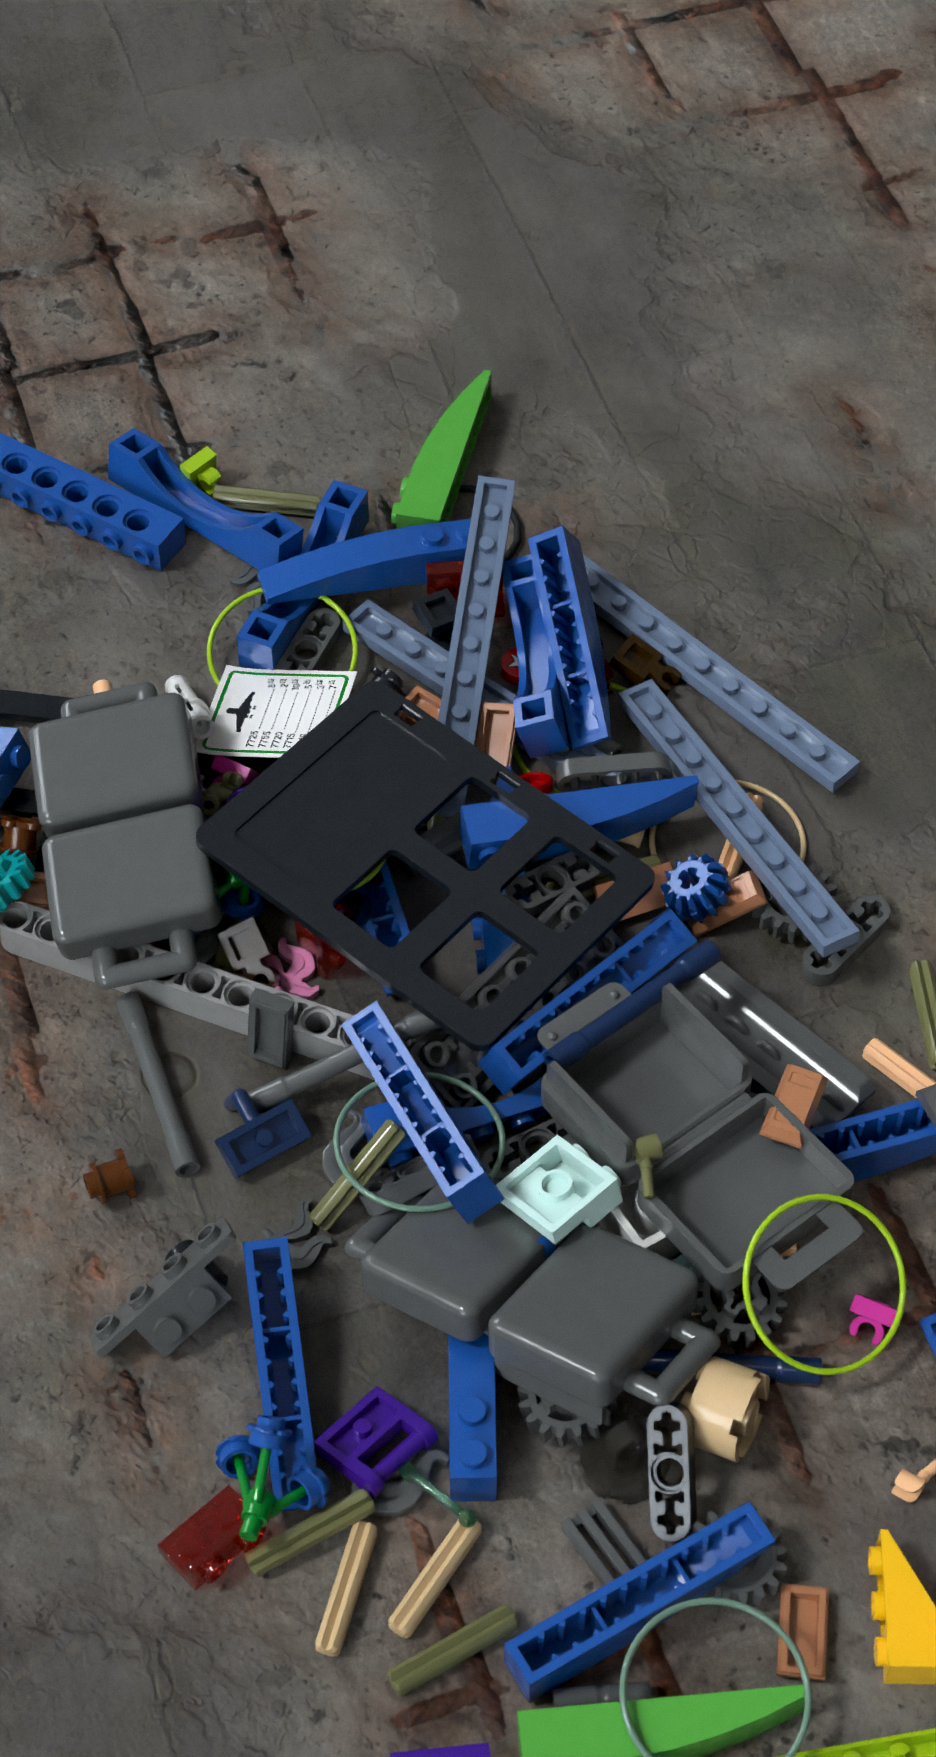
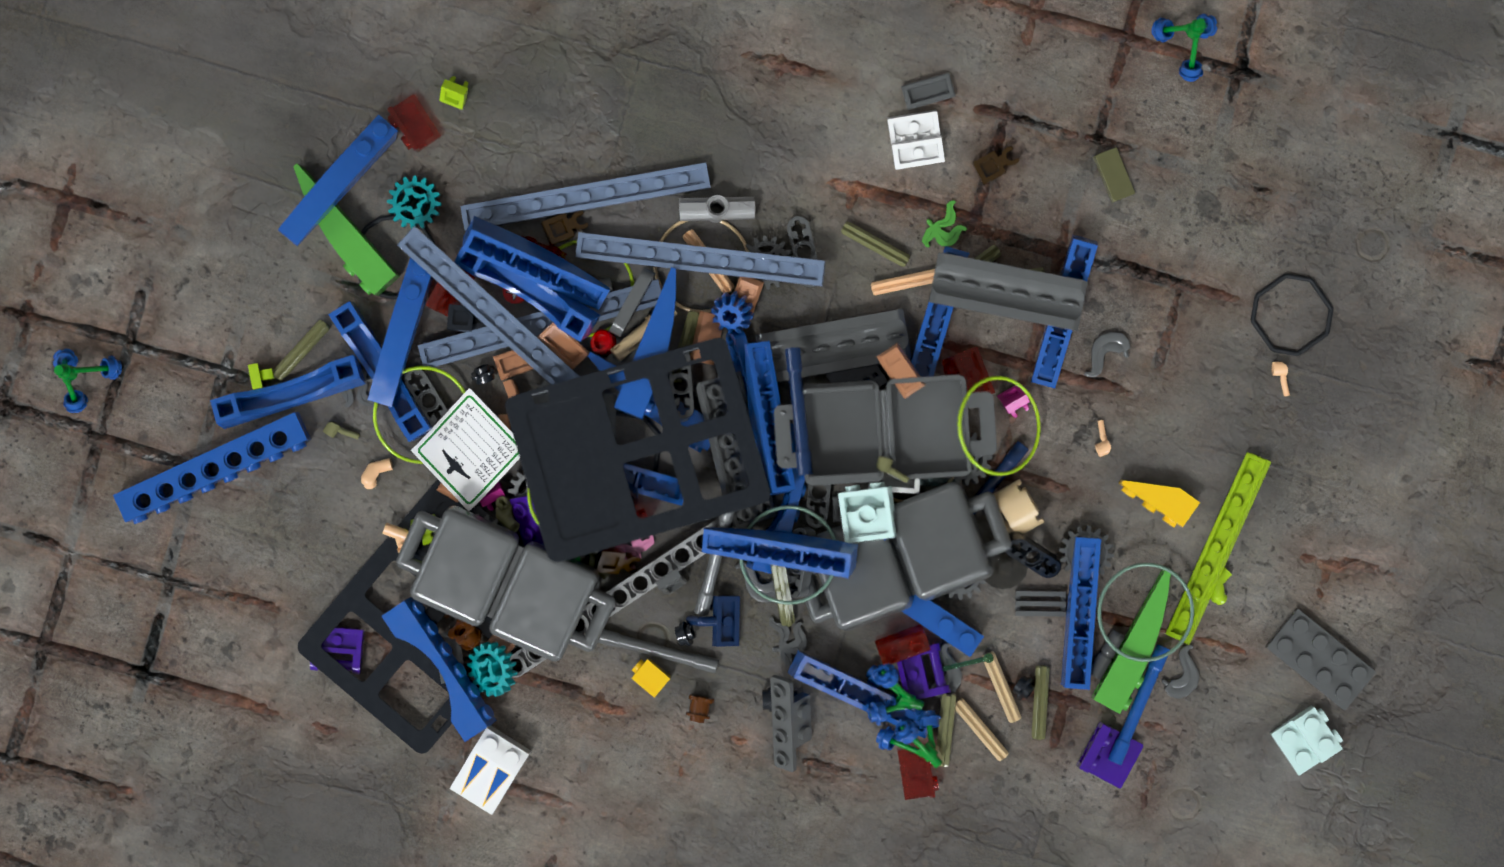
camera: 50 degrees left, 35 degrees up
white pin [165,675,215,739] -> none
nougat tile [776,1583,829,1681] -> none
none -> blue plant [53,348,122,413]
none -> blue slope [278,115,398,246]
none -> olive hand [323,421,360,440]
none -> light nougat arm [361,458,393,489]
none -> clear red bracket [387,94,442,153]
none -> teal gear [387,175,442,229]
none -> lime tile [439,76,468,110]
none -> yellow brick [631,658,671,698]
none -> black plate [675,621,696,646]
none -> light grey piece [679,195,755,223]
none -> blue plant [866,664,924,726]
none -> clear red bracket [874,624,931,665]
none -> clear red bracket [942,347,996,394]
none -> black plate [1012,676,1035,701]

